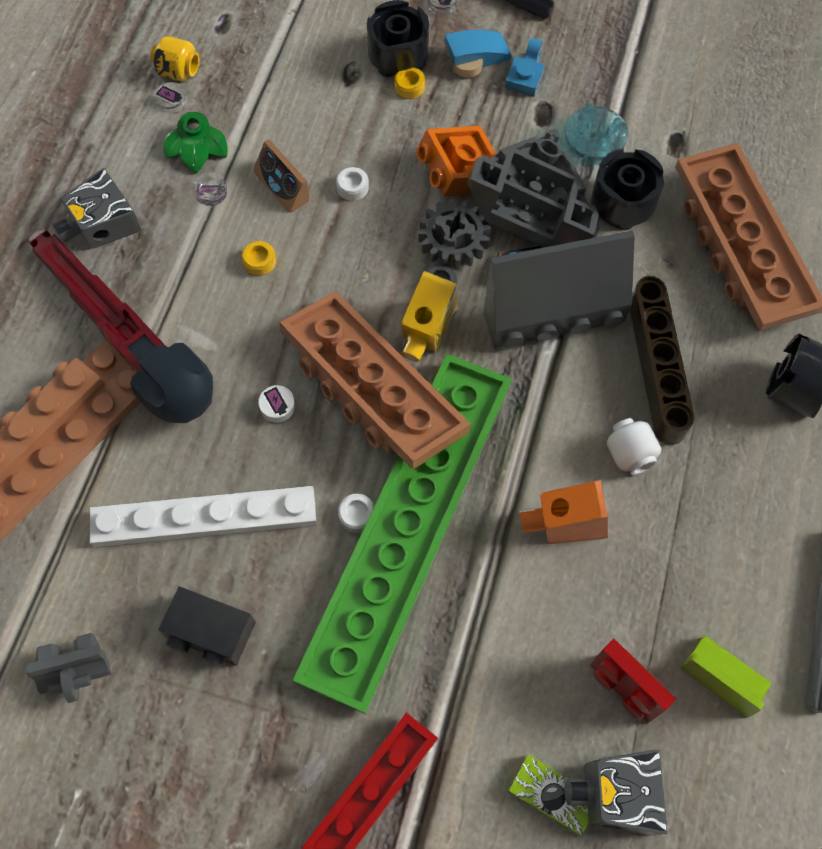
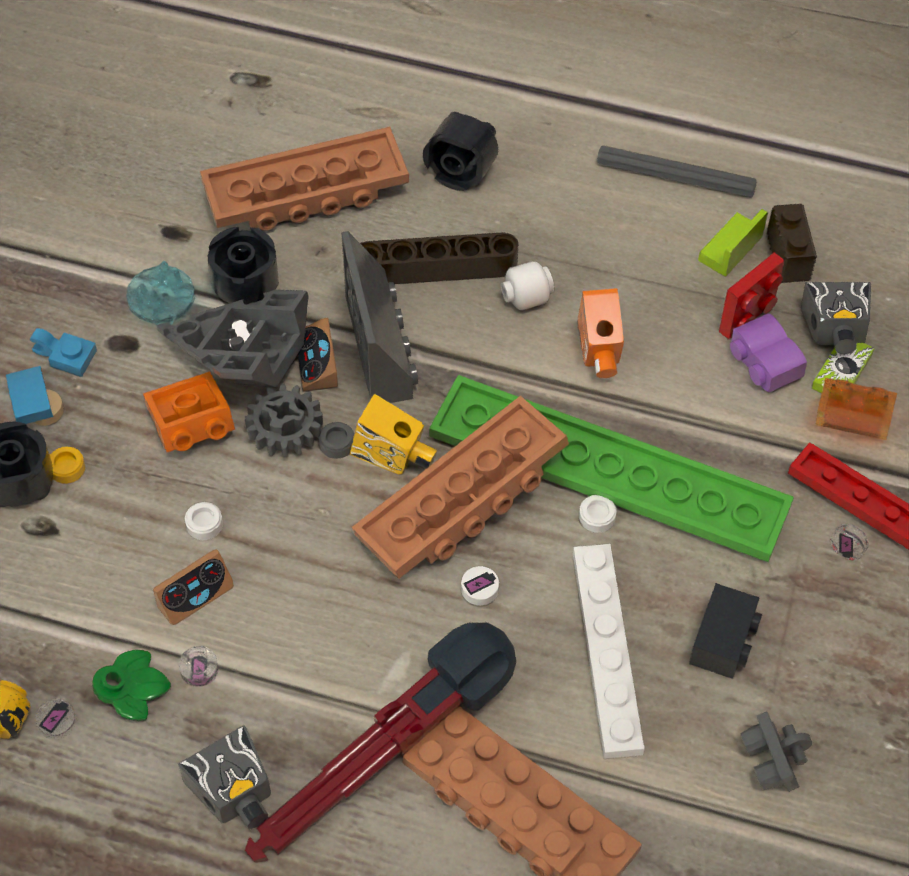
camera: 90 degrees left, 10 degrees down
yellow tile [241,241,276,276] -> none
none -> medium lavender brick [730,313,807,393]
none -> dark brown brick [766,204,817,283]
none -> clear orange brick [816,378,897,440]

